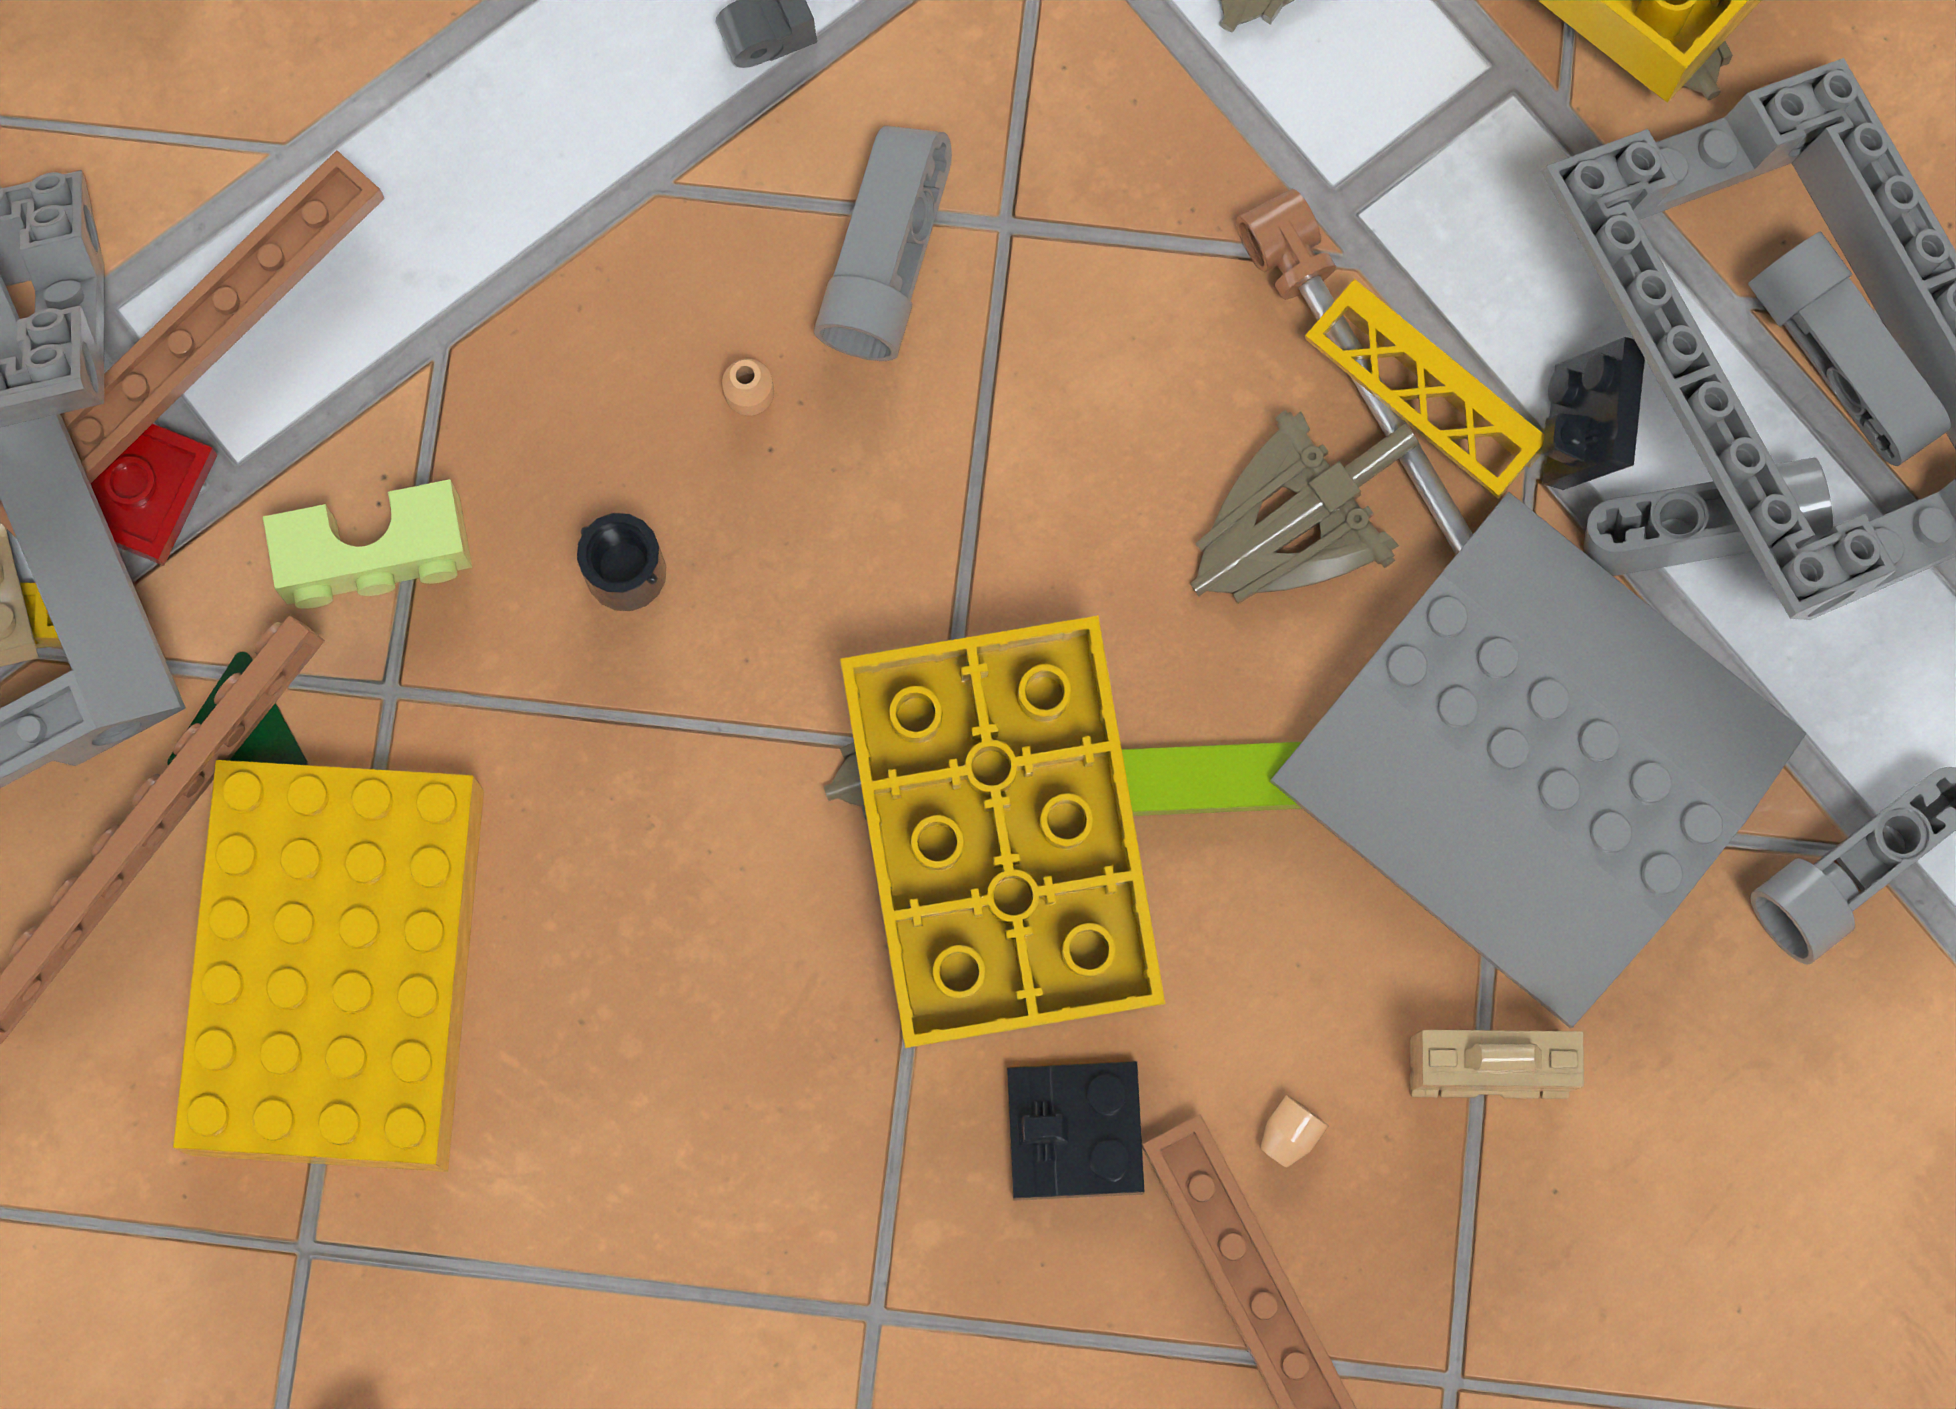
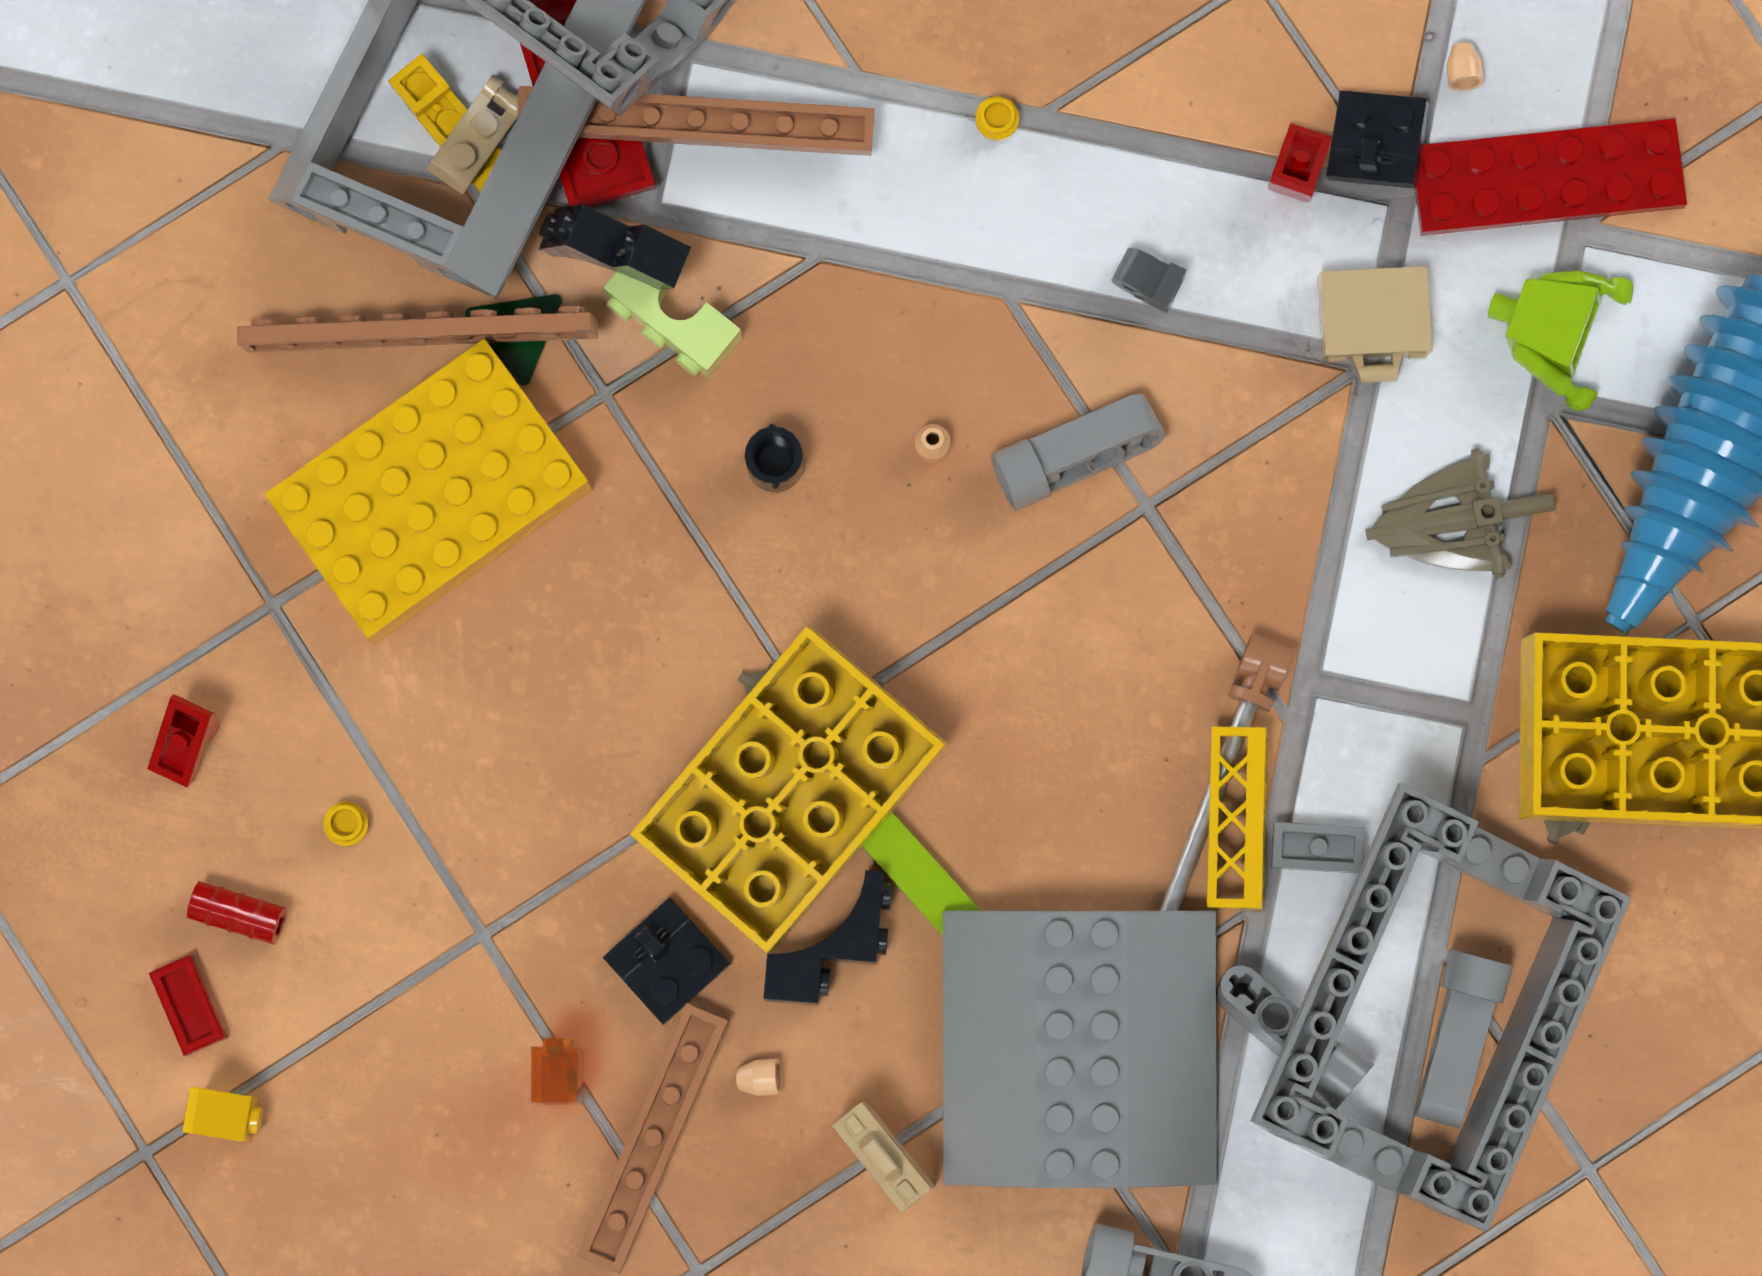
camera: 50 degrees right, 5 degrees up
dark tan bar [1190,410,1419,604] -> none
black hinge [1542,337,1645,490] -> none
none -> yellow plate [323,801,369,847]
none -> clear orange brick [531,1038,584,1105]
none -> black arch [538,204,691,290]
none -> black arch [763,870,892,1006]
none -> yellow plate [975,96,1019,141]
none -> light grey plate [1271,822,1365,874]

